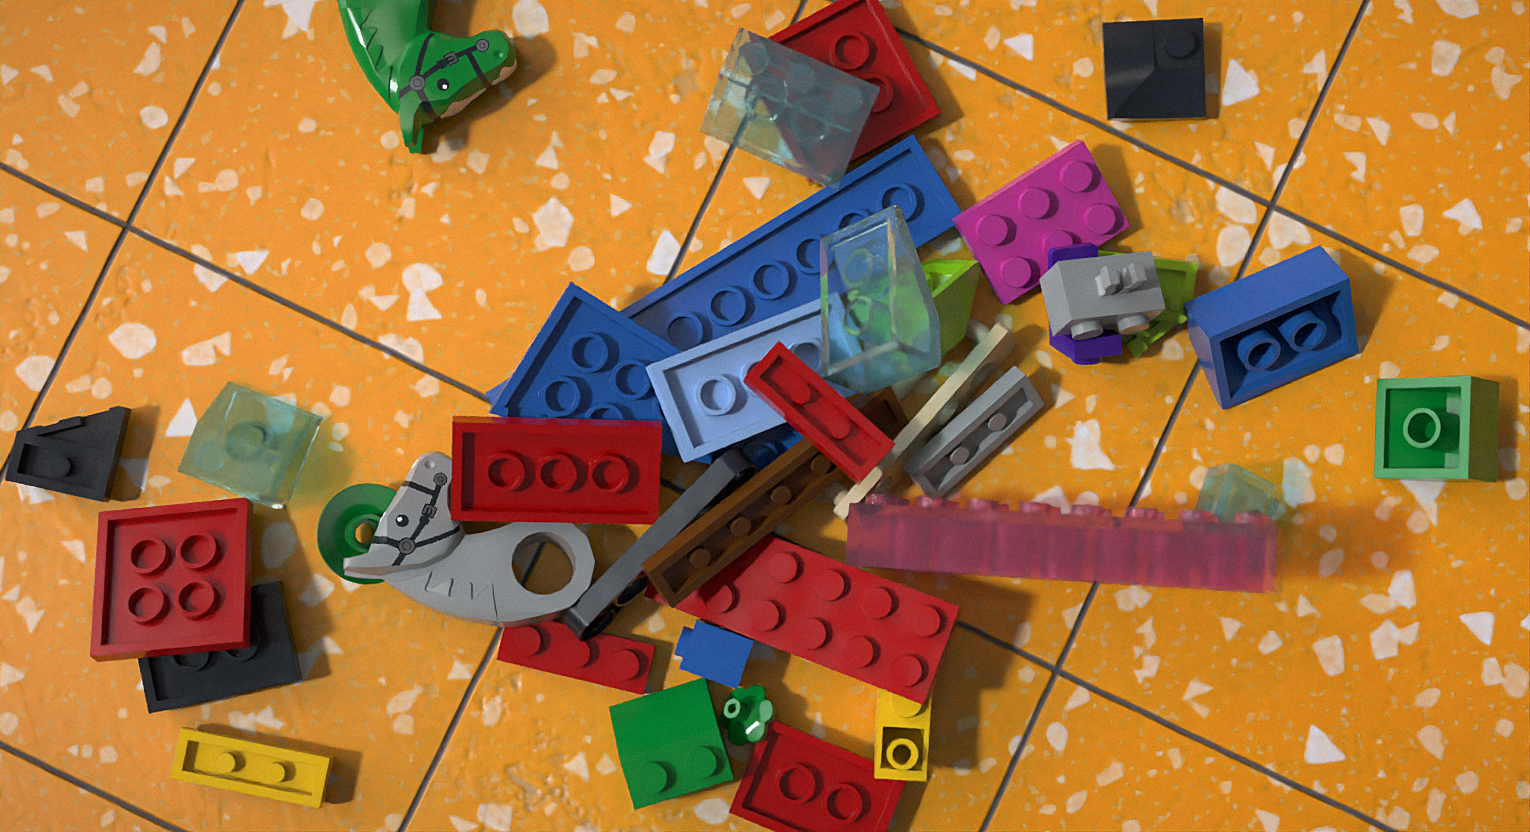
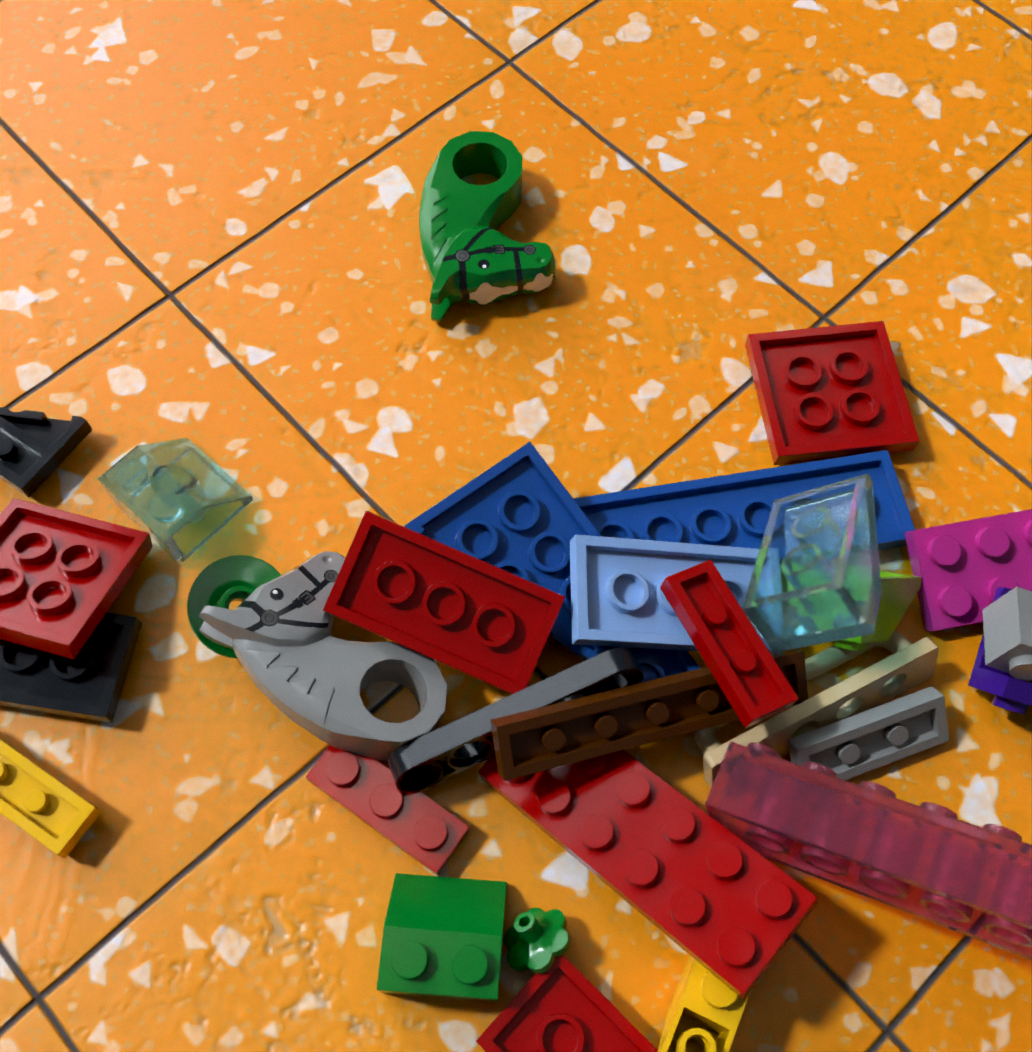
camera: 20 degrees right, 20 degrees down
blue brick [674,619,754,689] -> none
clear light blue slope [700,27,880,191] -> none

